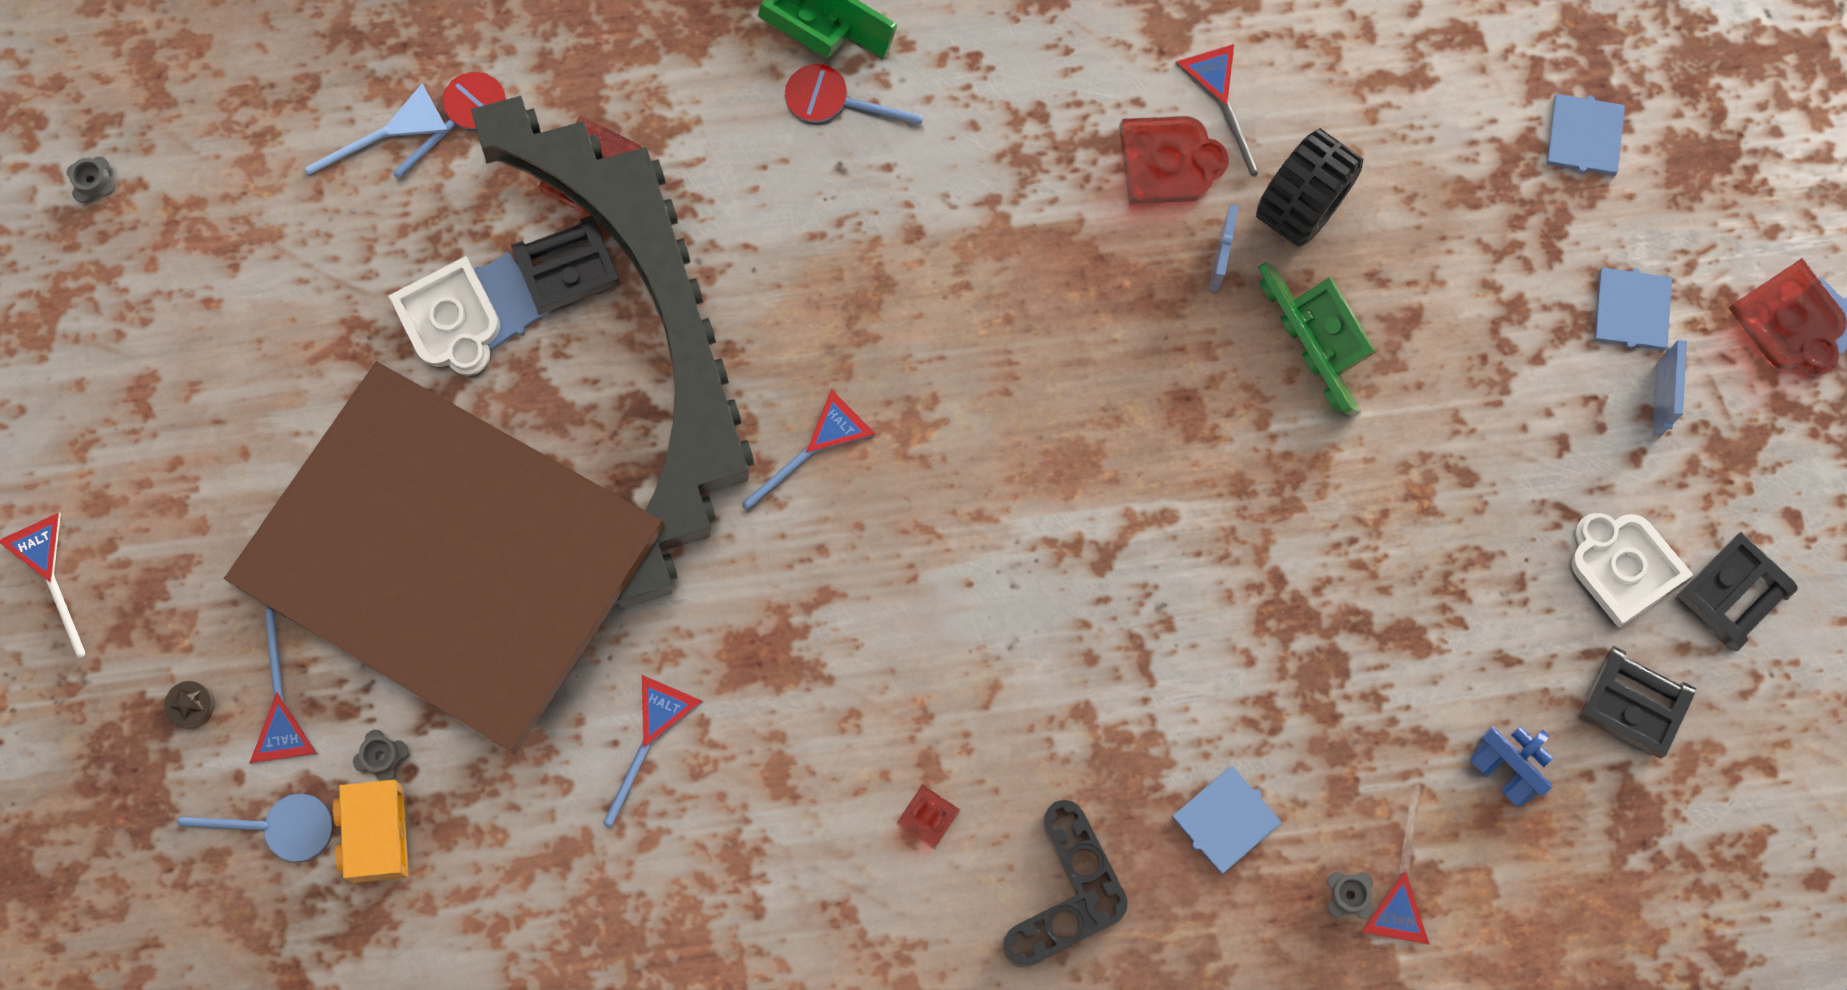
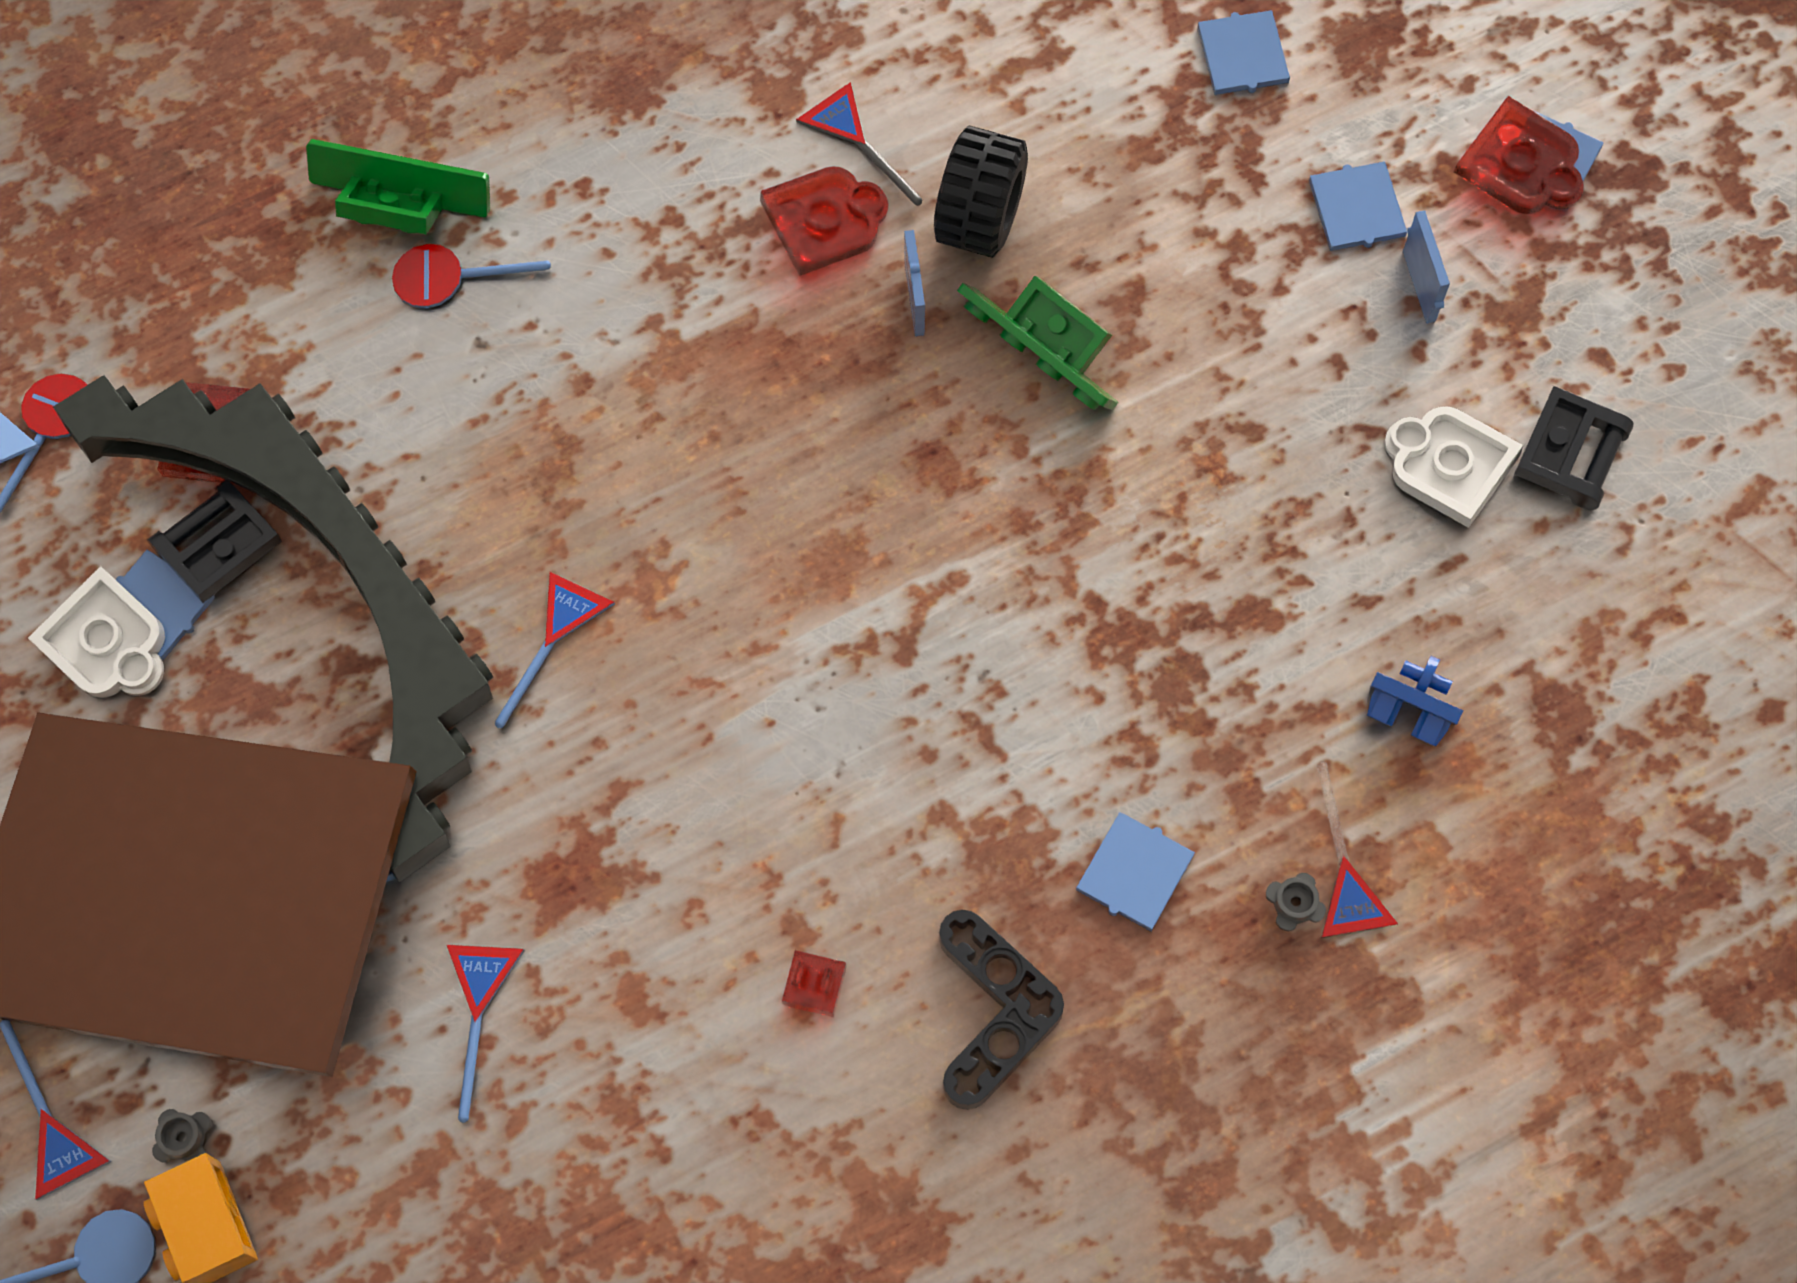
camera: 15 degrees left, 5 degrees down
black plate [1579,646,1696,759] -> none

